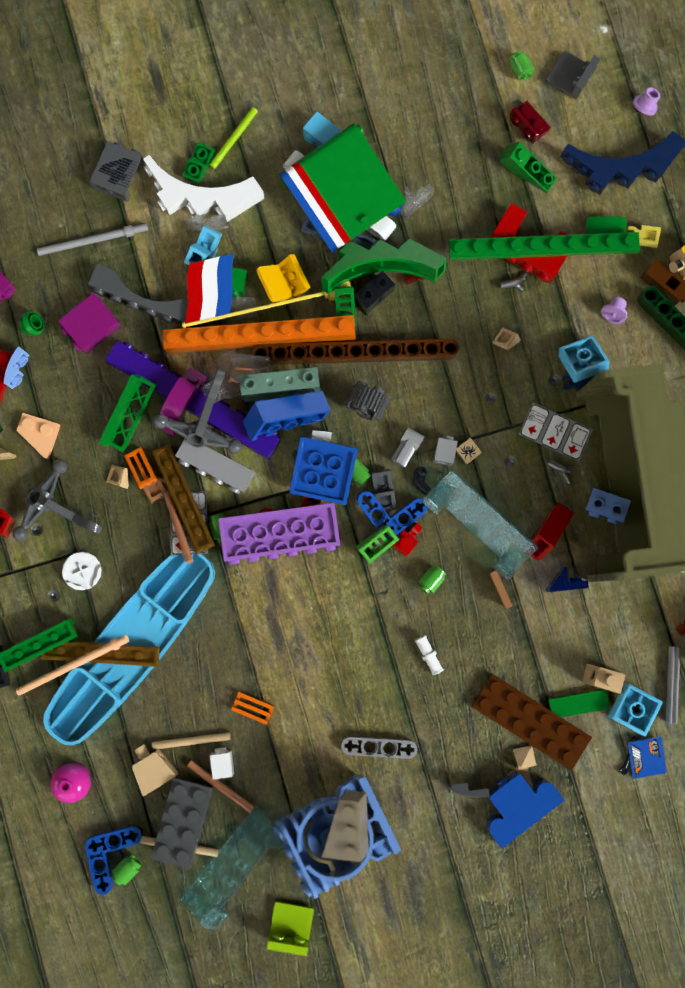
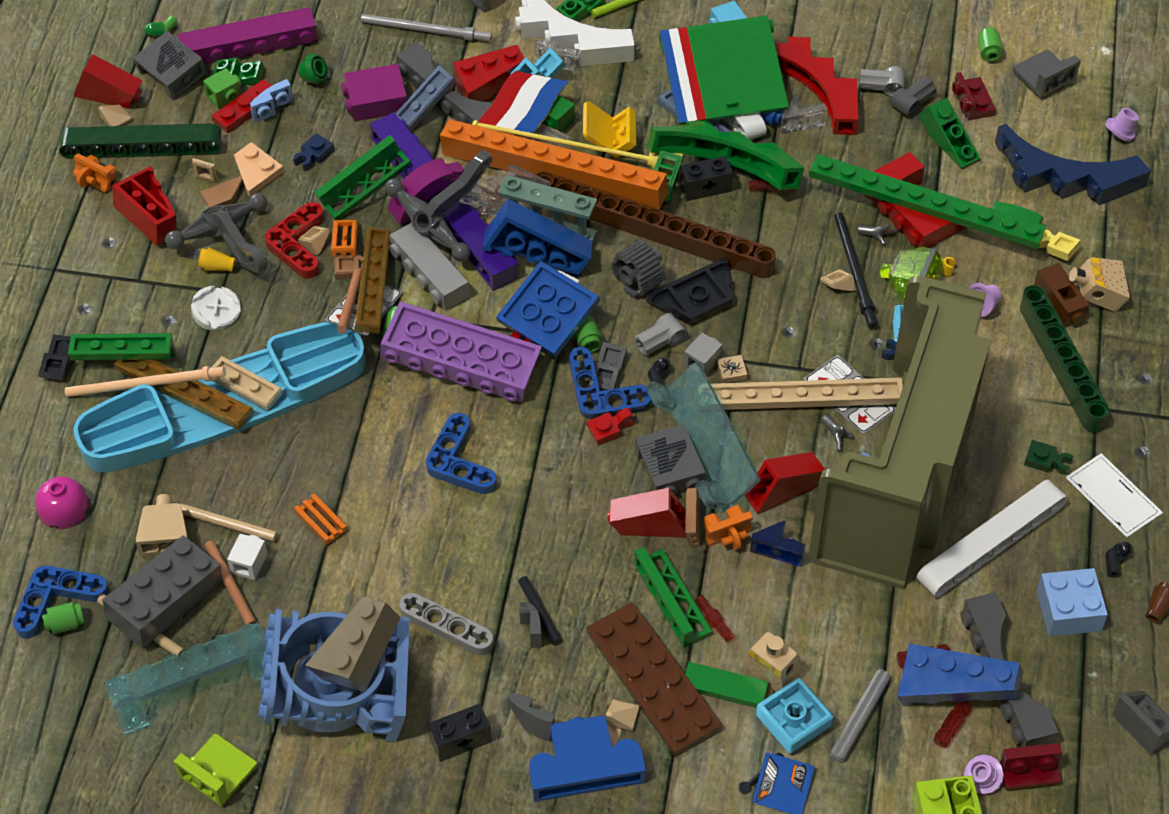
camera: 30 degrees right, 30 degrees down
bright green slope [356,525,399,564] -> none
white pin [415,635,444,675] -> none
bright green brick [418,565,446,594] -> none
none -> yellow cone [198,247,236,272]
none -> medium nougat tile [201,176,243,208]
none -> tan tile [211,356,283,411]
none -> red beam [265,202,324,279]
none -> dark blue plate [293,133,335,171]
none -> sand blue tile [395,65,456,132]
none -> blue beam [426,413,497,494]
none -> black brick [428,703,492,762]
none -> red wedge [453,44,524,102]
none -> black bar [518,576,562,646]
none -> dark grey slope [520,602,541,648]
none -> red slope [608,488,687,538]
none -> green fence [634,547,712,648]
none -> dark grey panel [635,424,706,496]
none -> black wing [646,257,733,324]
none -> clear red bar [695,595,734,642]
none -> tan plate [699,378,903,411]
none -> orange hips [704,505,753,550]
none -> red arch [774,37,858,135]
none -> black bar [834,213,877,329]
none -> light grey piece [859,66,905,97]
none -> clear neon green torso [880,246,956,298]
none -> dark grey piece [890,77,936,117]

